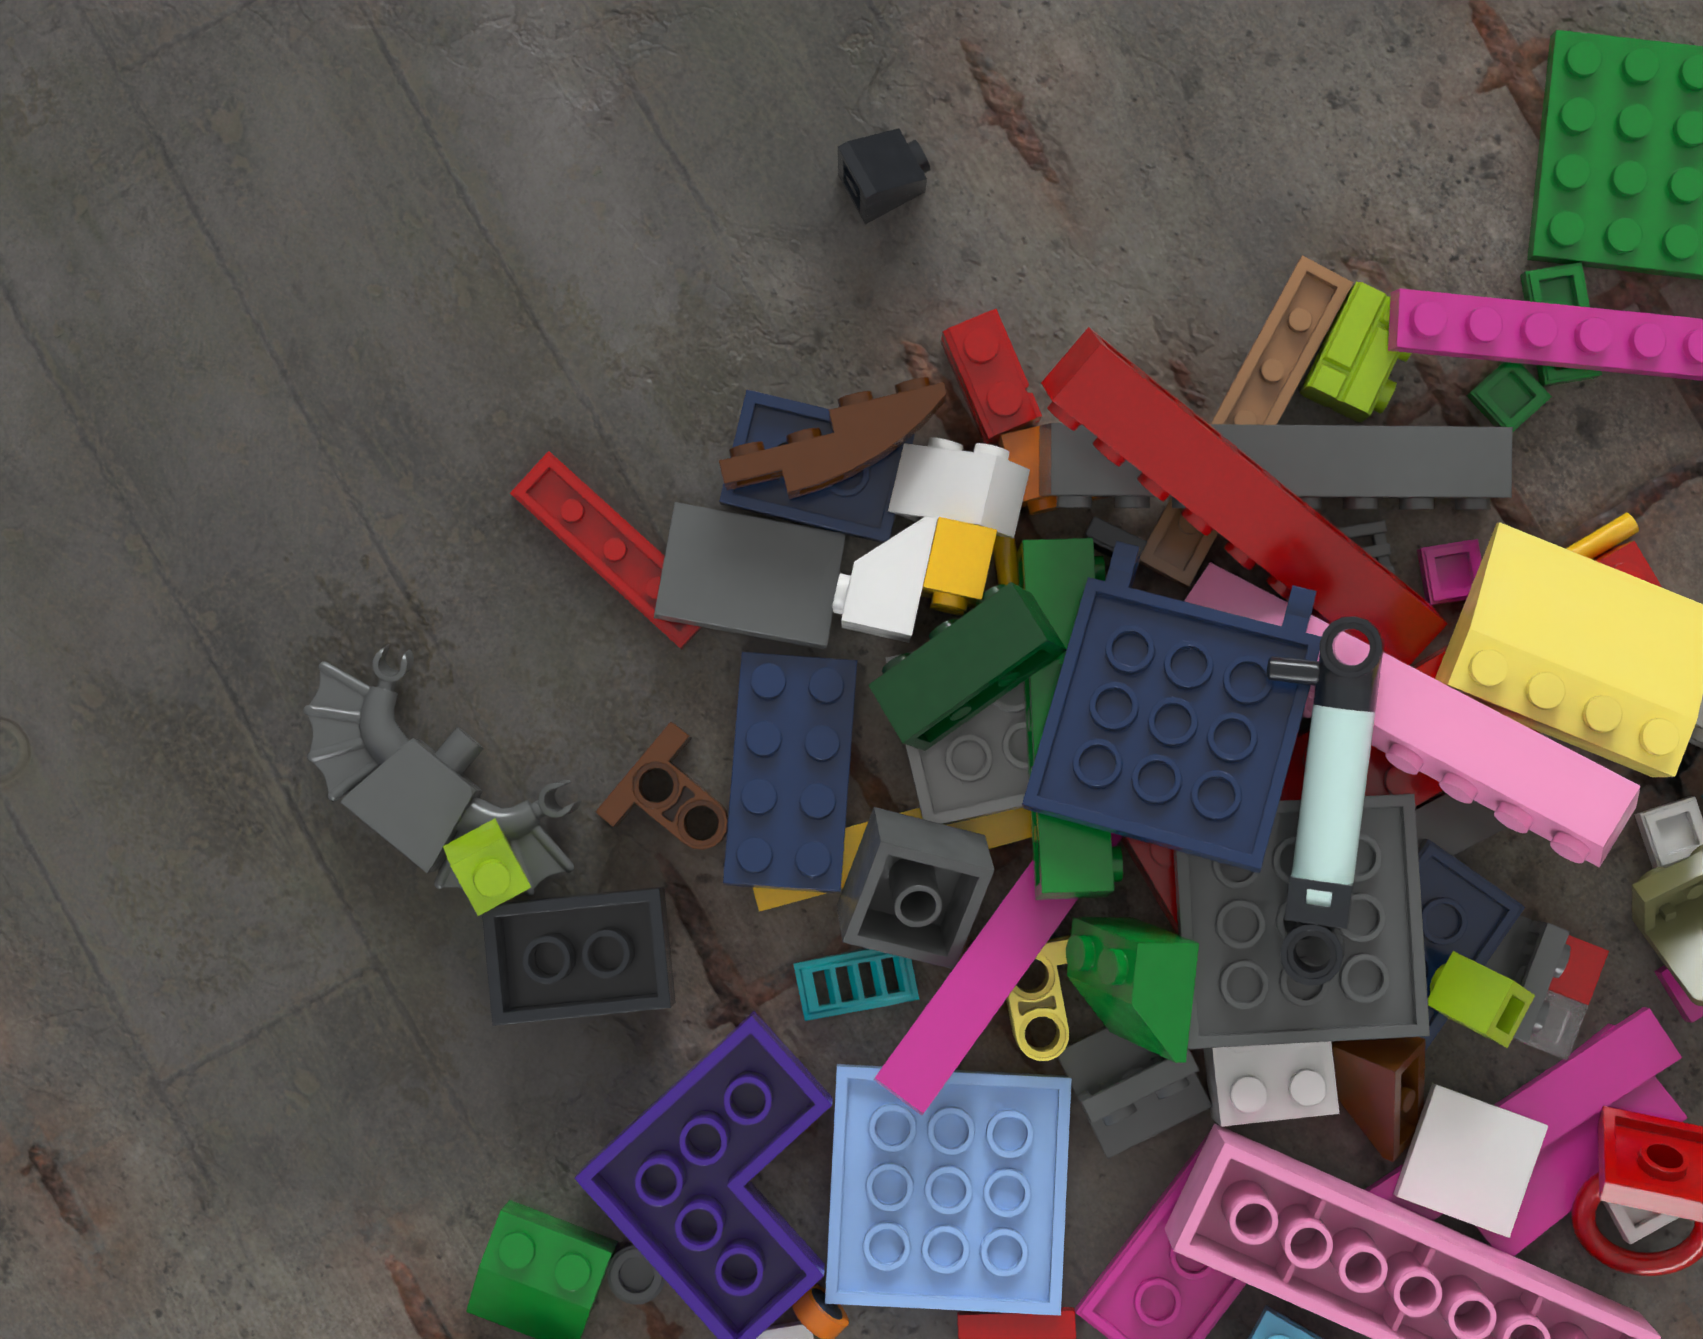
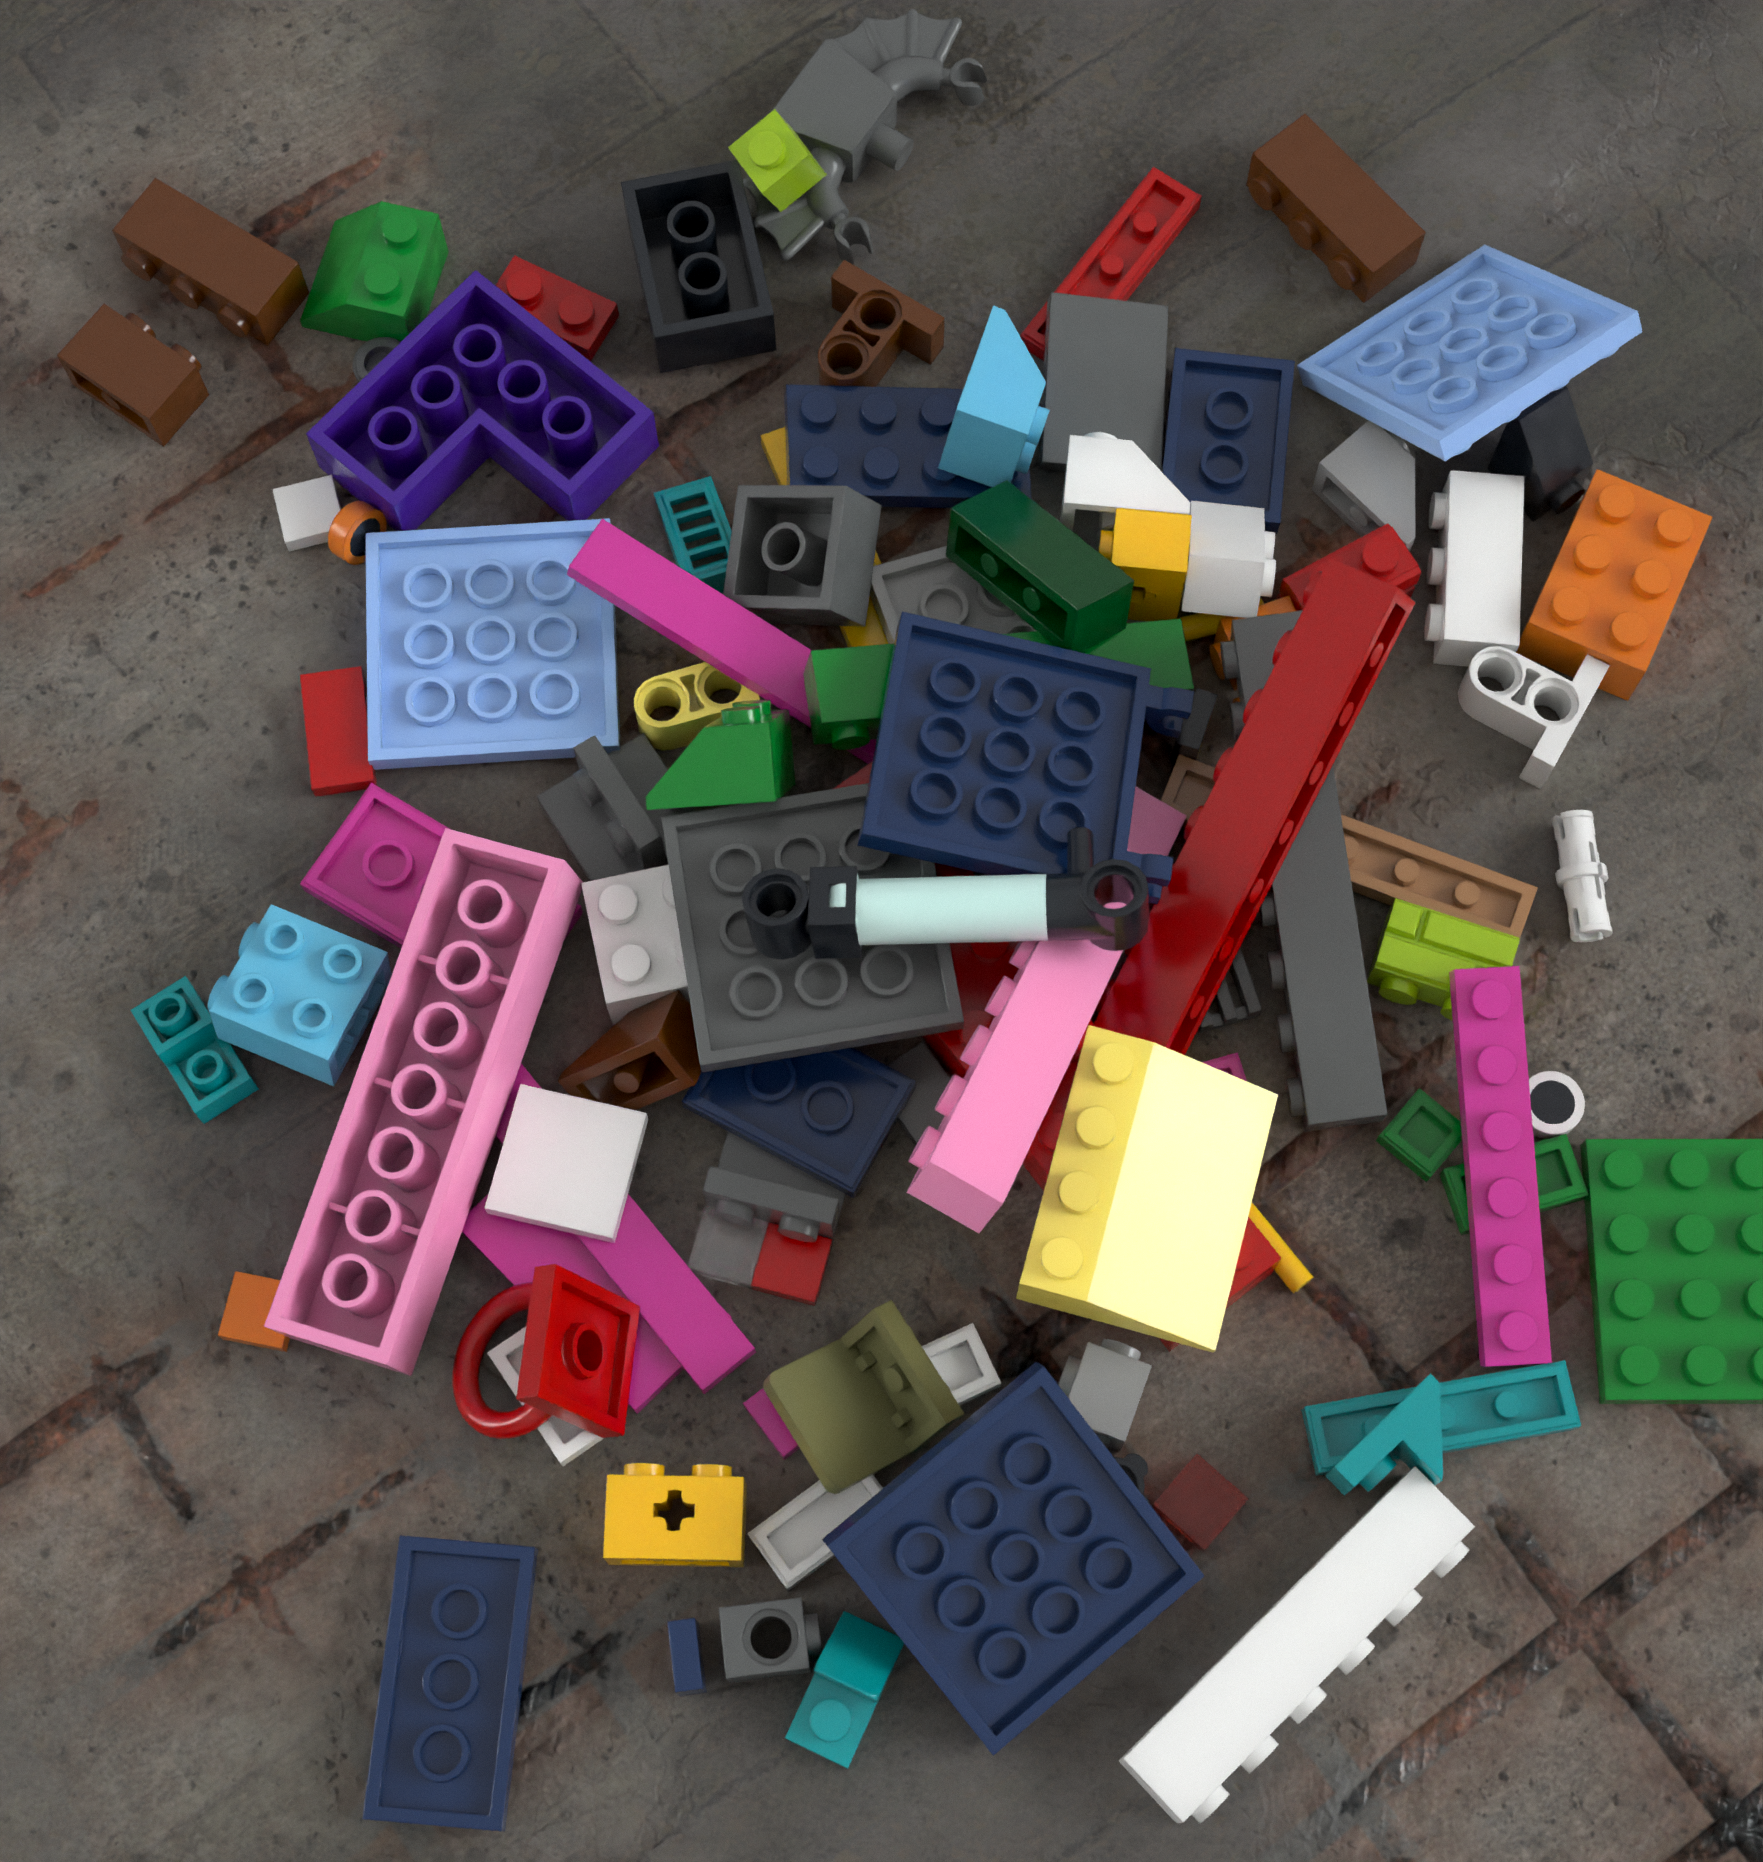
camera: 85 degrees right, 15 degrees down
reddish brown slope [719,377,947,499] -> none
lime brick [1428,951,1535,1048] -> none
none -> red plate [495,255,619,362]
none -> medium azure slope [938,306,1050,487]
none -> reddish brown brick [1246,114,1426,303]
none -> light blue plate [1297,245,1643,461]
none -> light grey slope [1311,420,1416,552]
none -> white brick [1424,470,1524,667]
none -> white tile [1458,646,1610,789]
none -> orange brick [1516,469,1713,701]
none -> tile [1529,1071,1585,1139]
none -> white pin [1552,810,1613,942]

